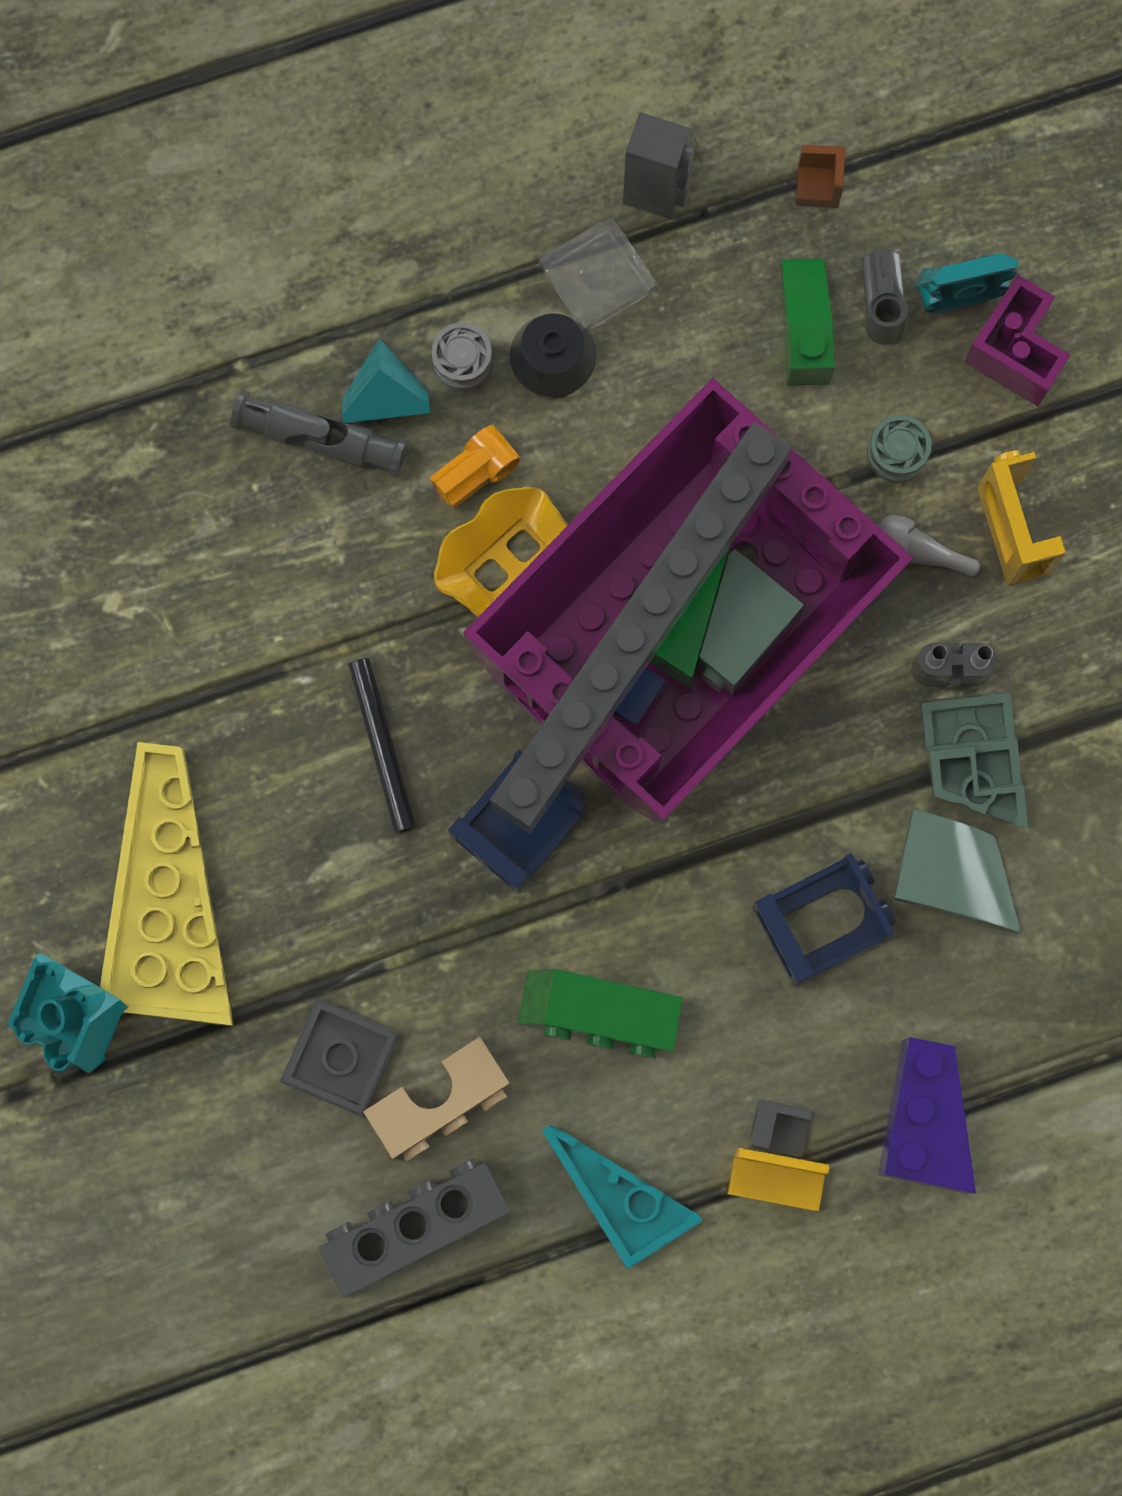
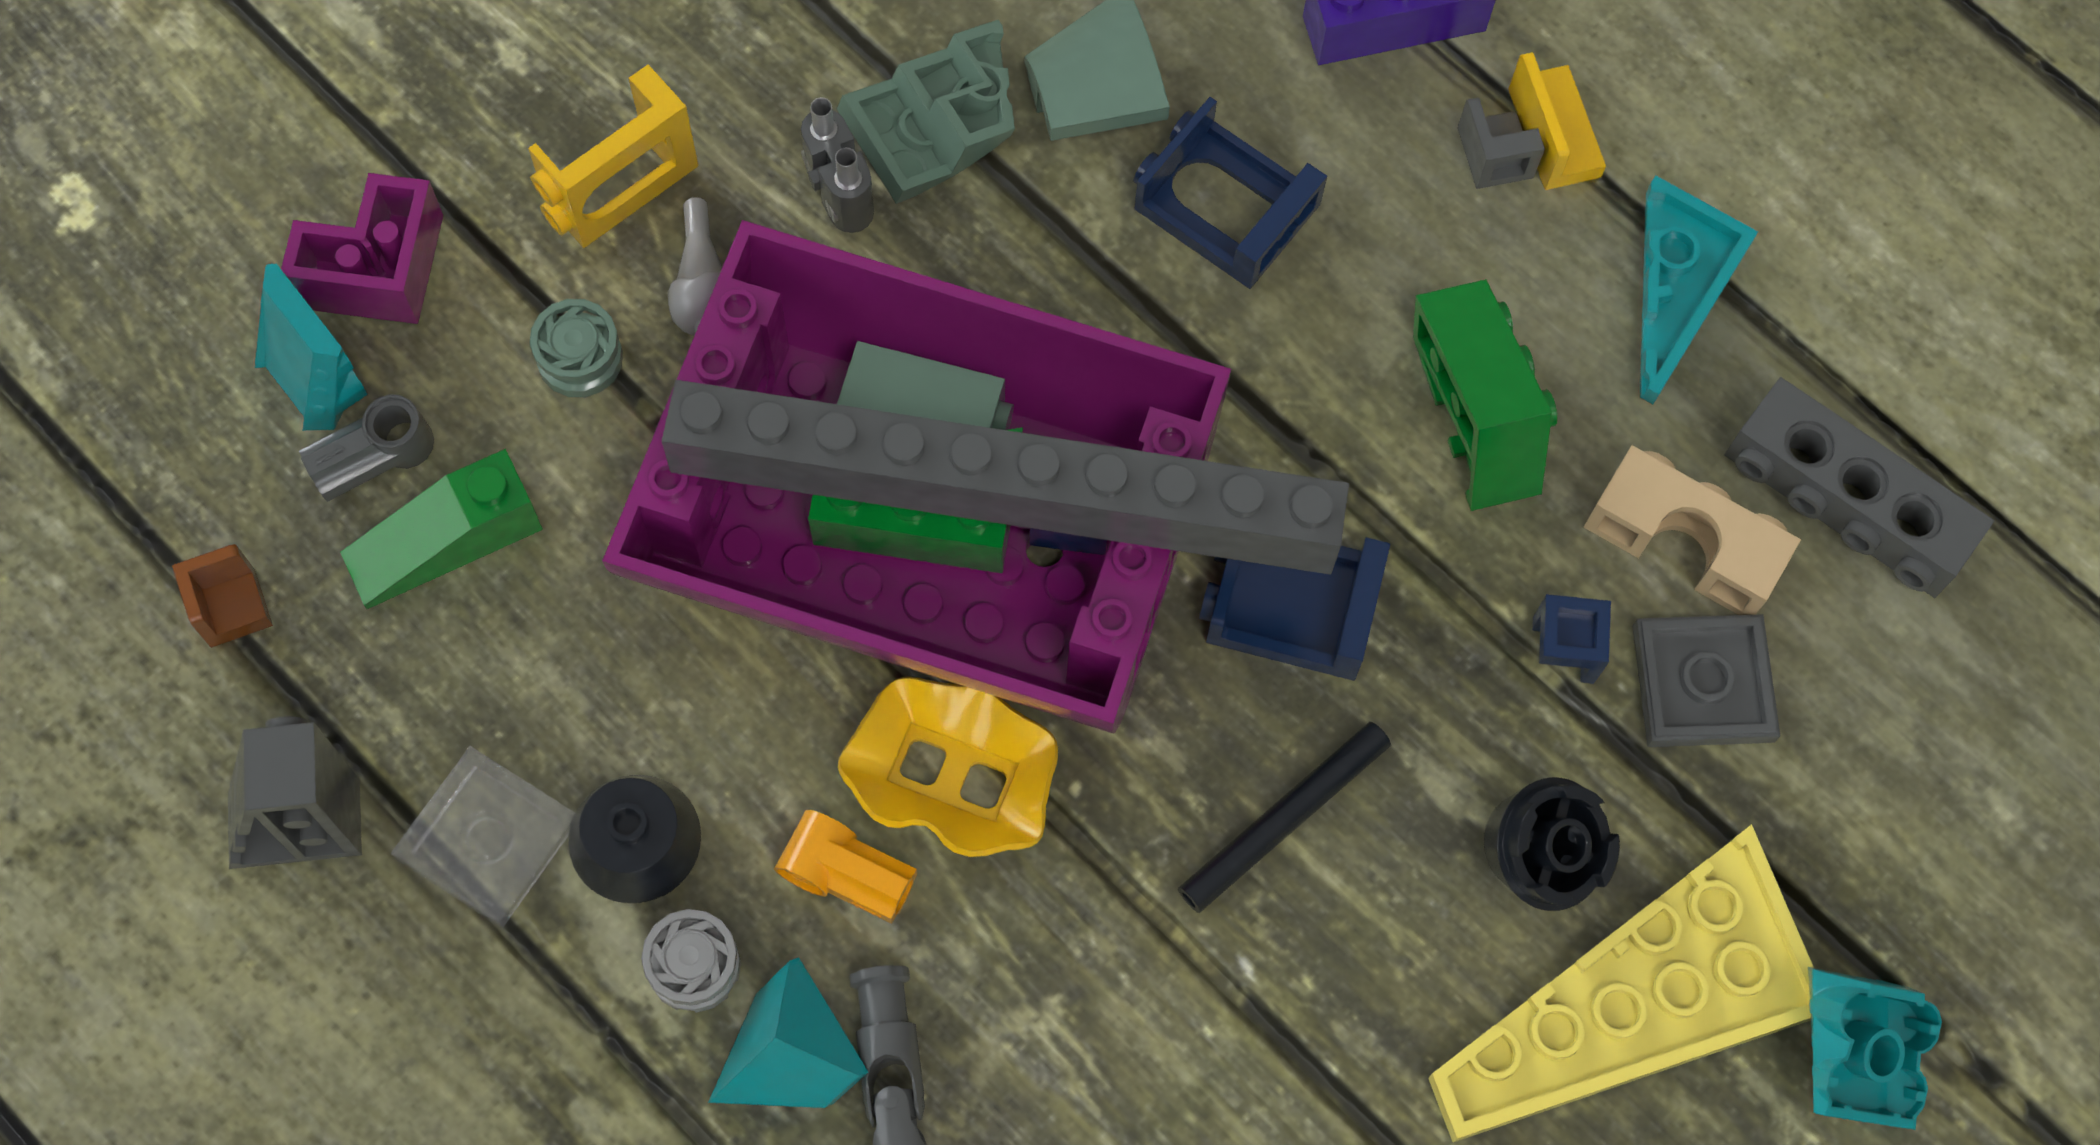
camera: 120 degrees left, 10 degrees down
none -> black cone [1484,777,1620,911]
none -> dark blue panel [1532,594,1611,684]

